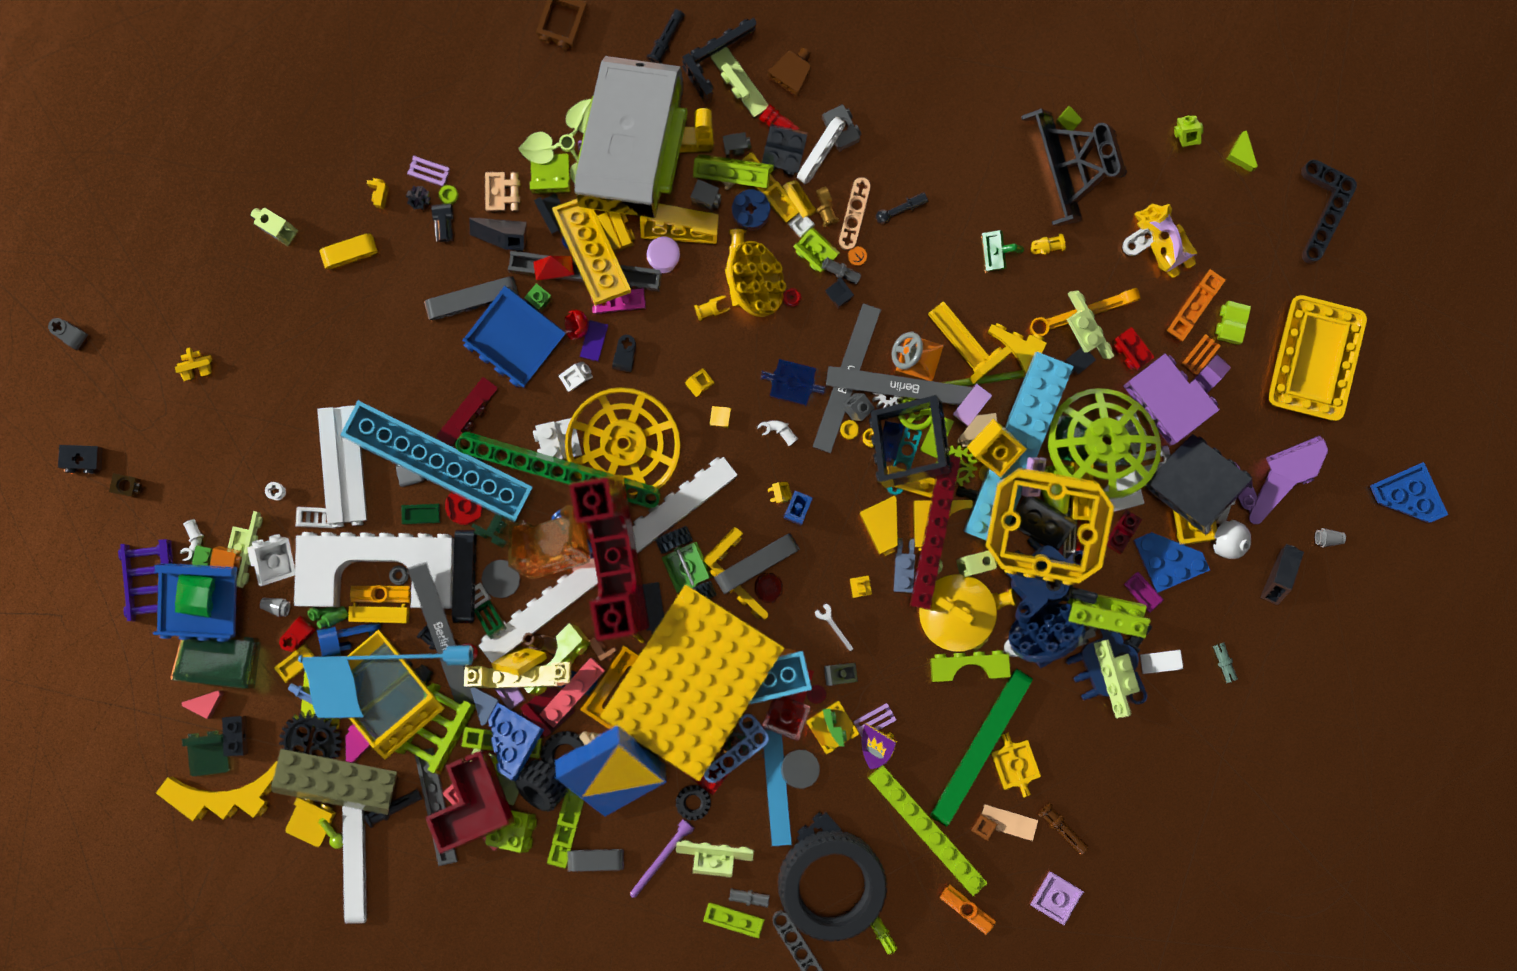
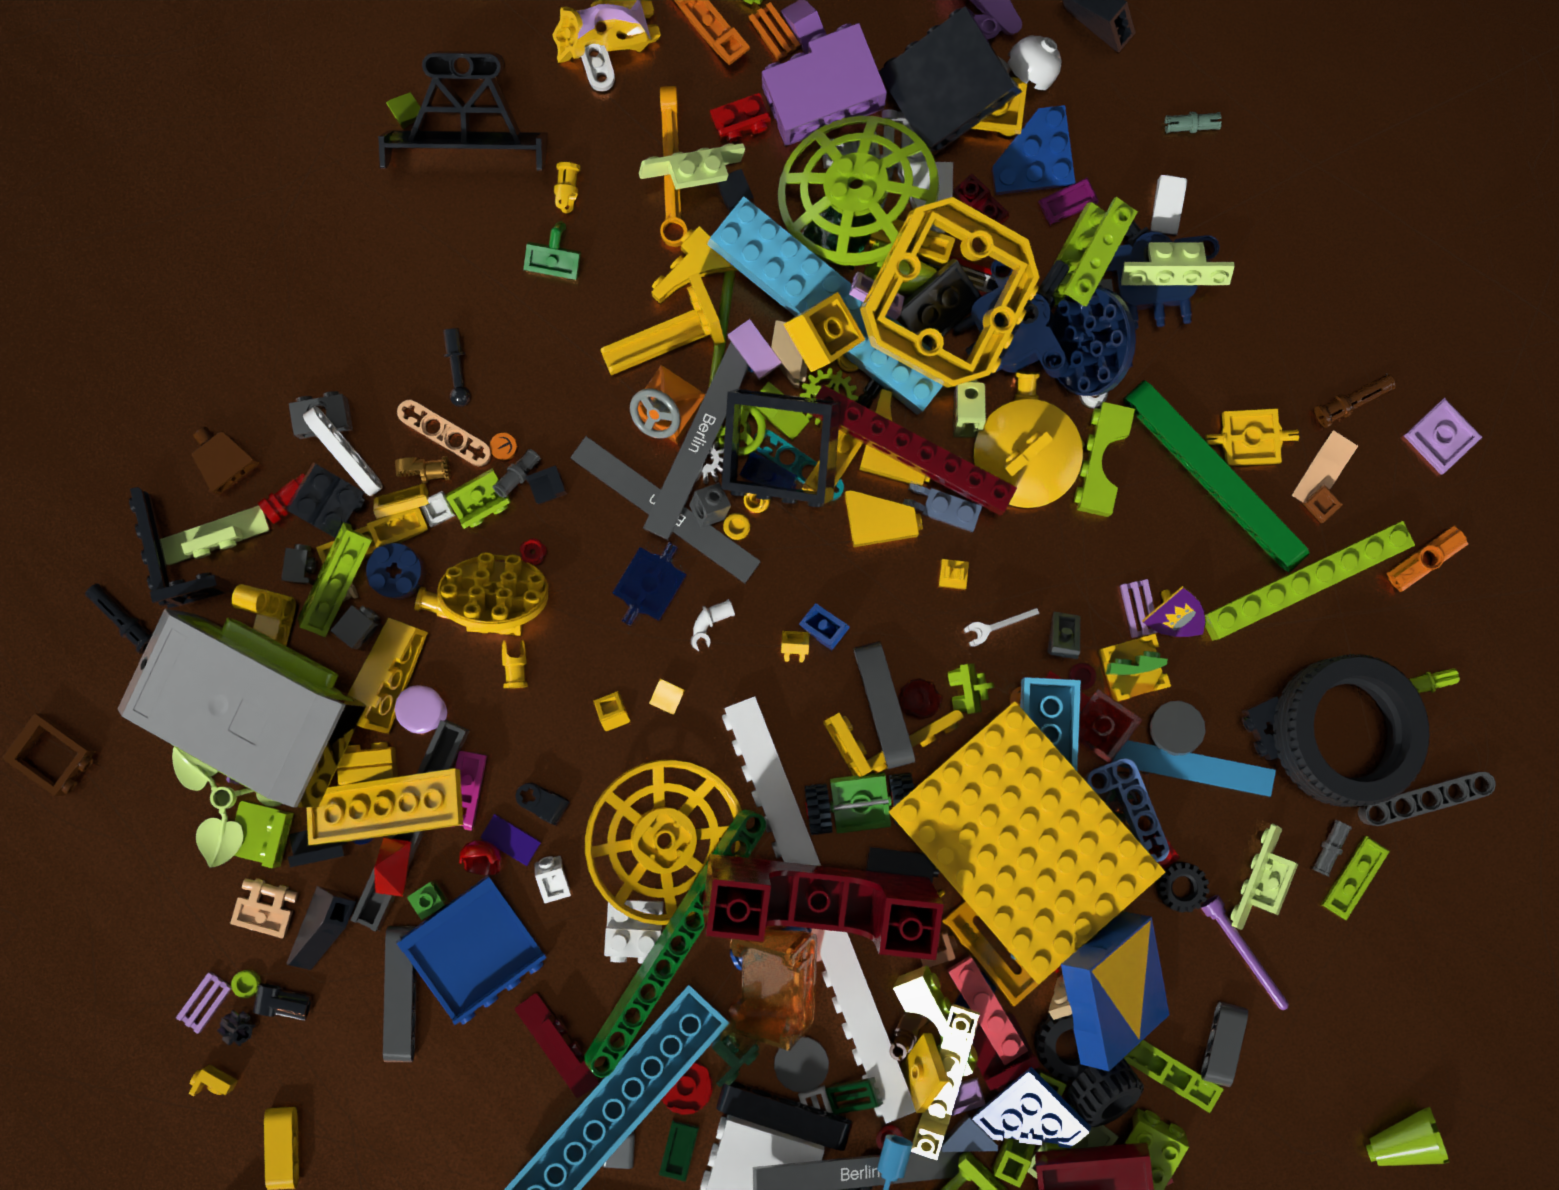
camera: 75 degrees left, 0 degrees up
none -> lime hips [948,664,995,714]

